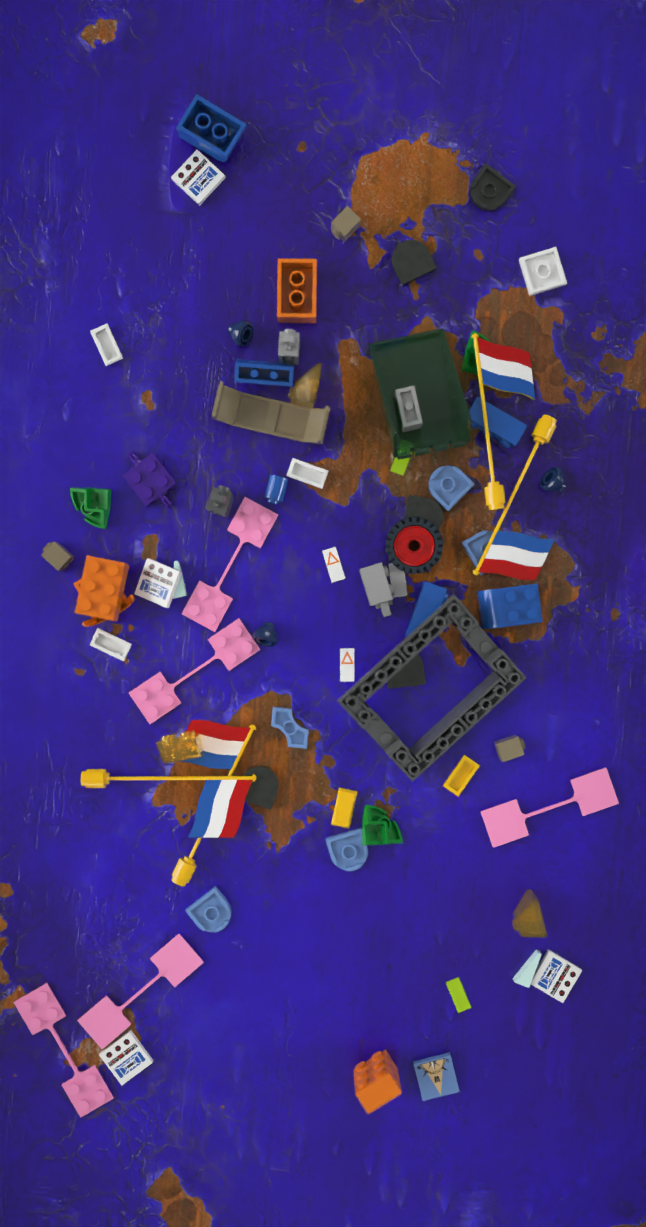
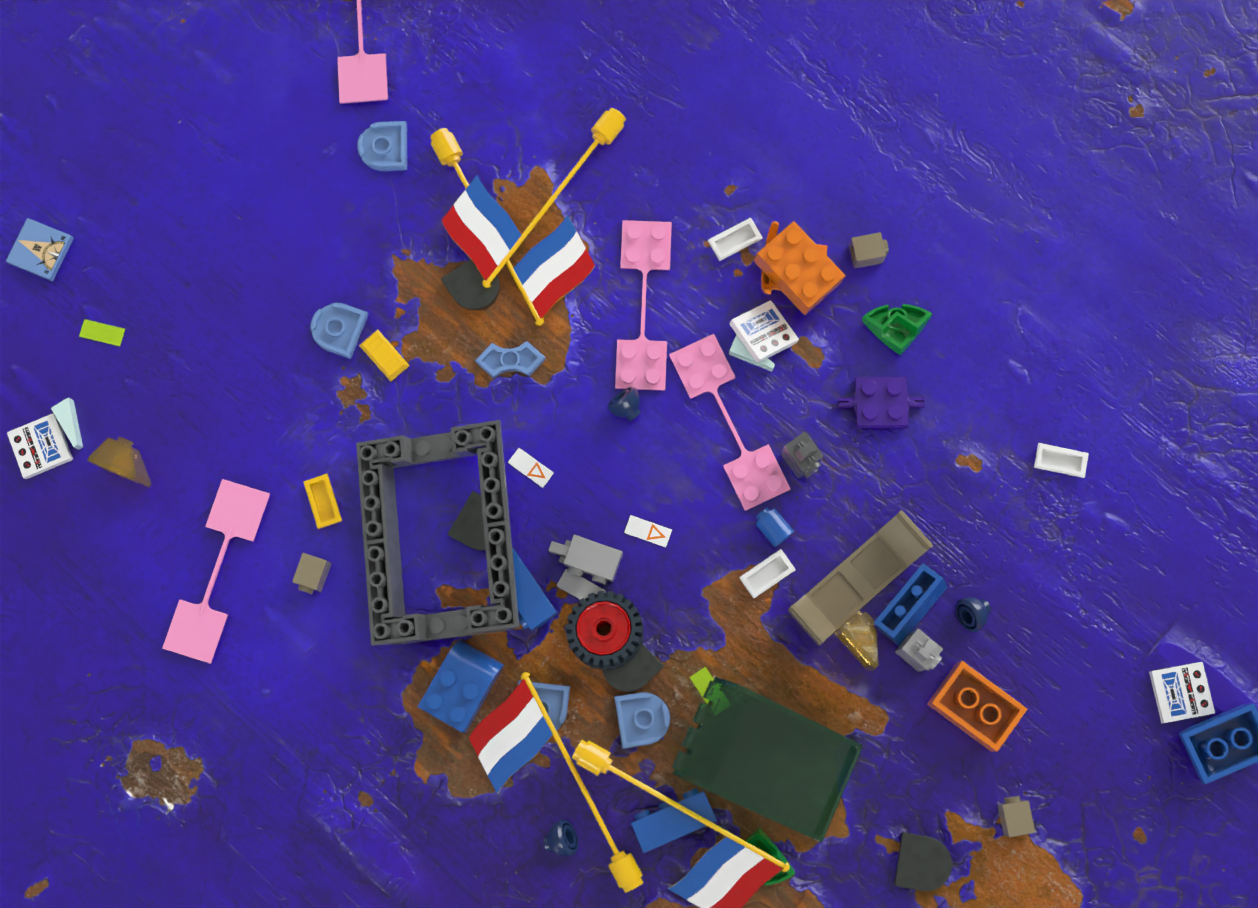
camera: 130 degrees right, 10 degrees down
clear yellow slope [156,730,204,764] -> none
orange brick [353,1049,402,1114] -> none
green brick [362,805,403,846] -> none
light grey panel [394,386,423,432] -> none

